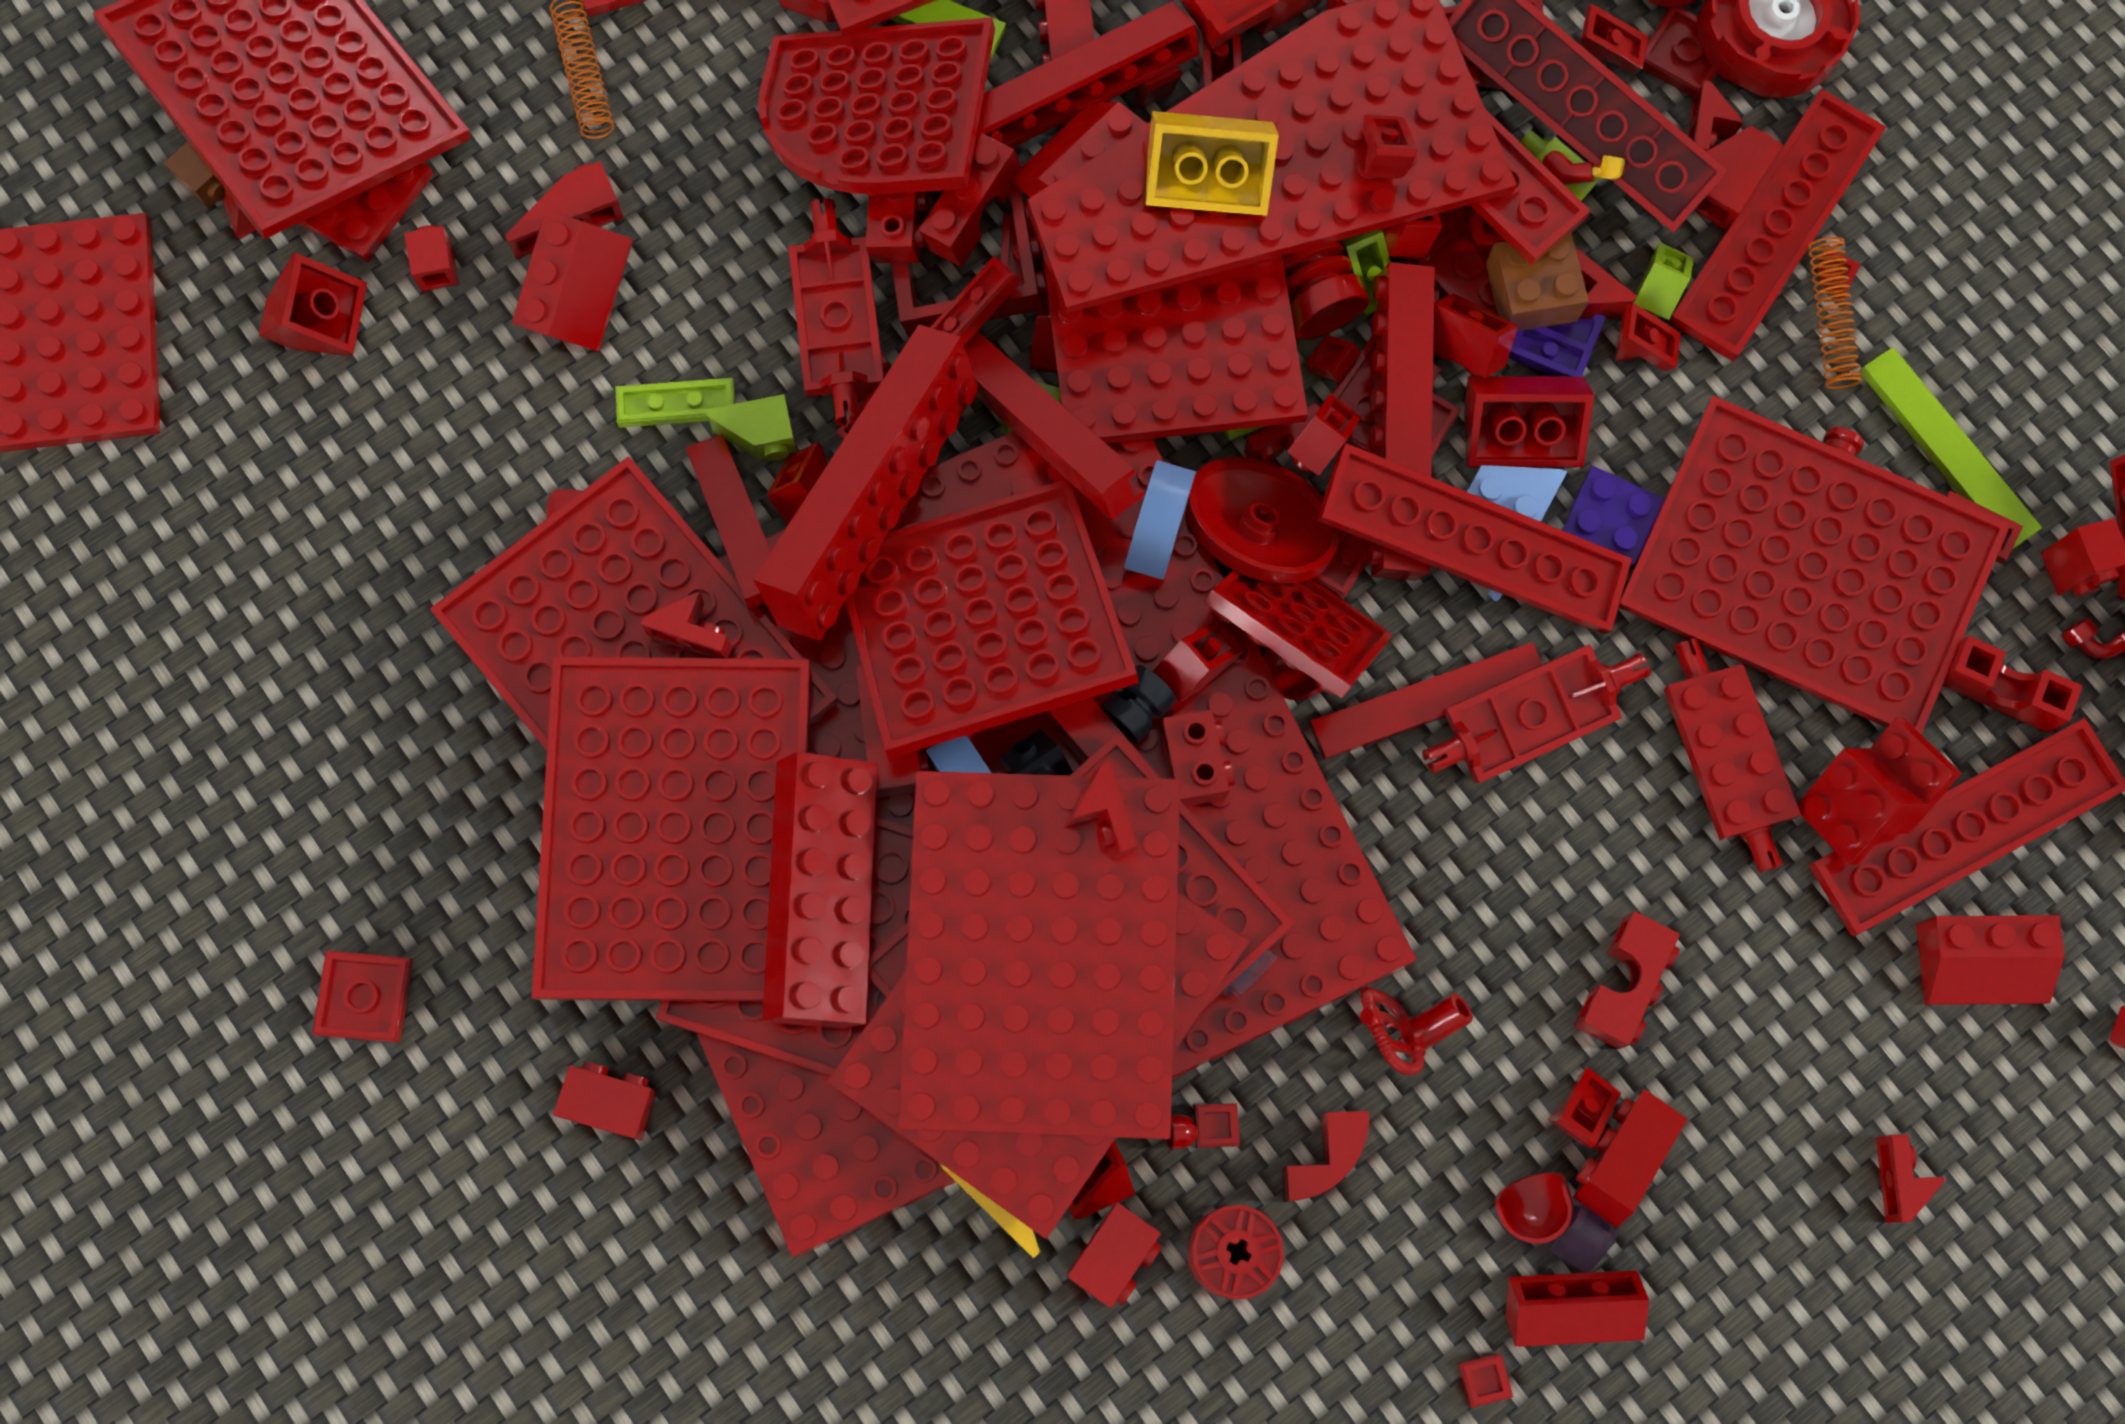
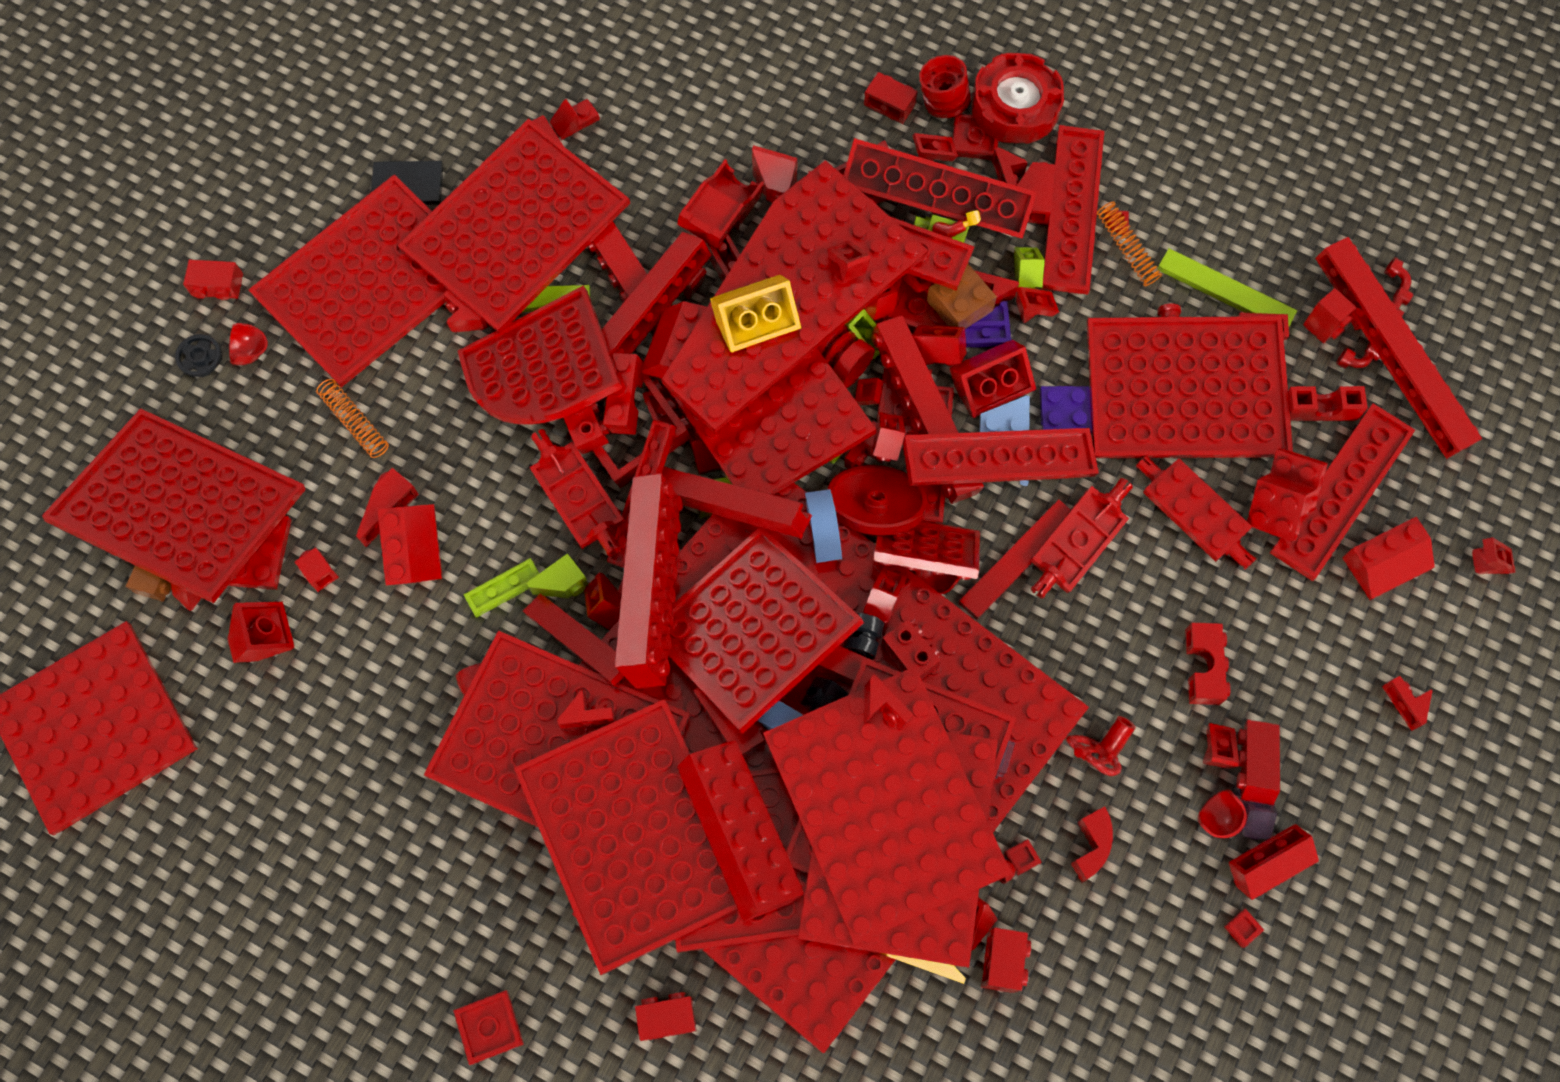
camera: 20 degrees left, 5 degrees down
red wheel [1186,1205,1284,1300] -> none

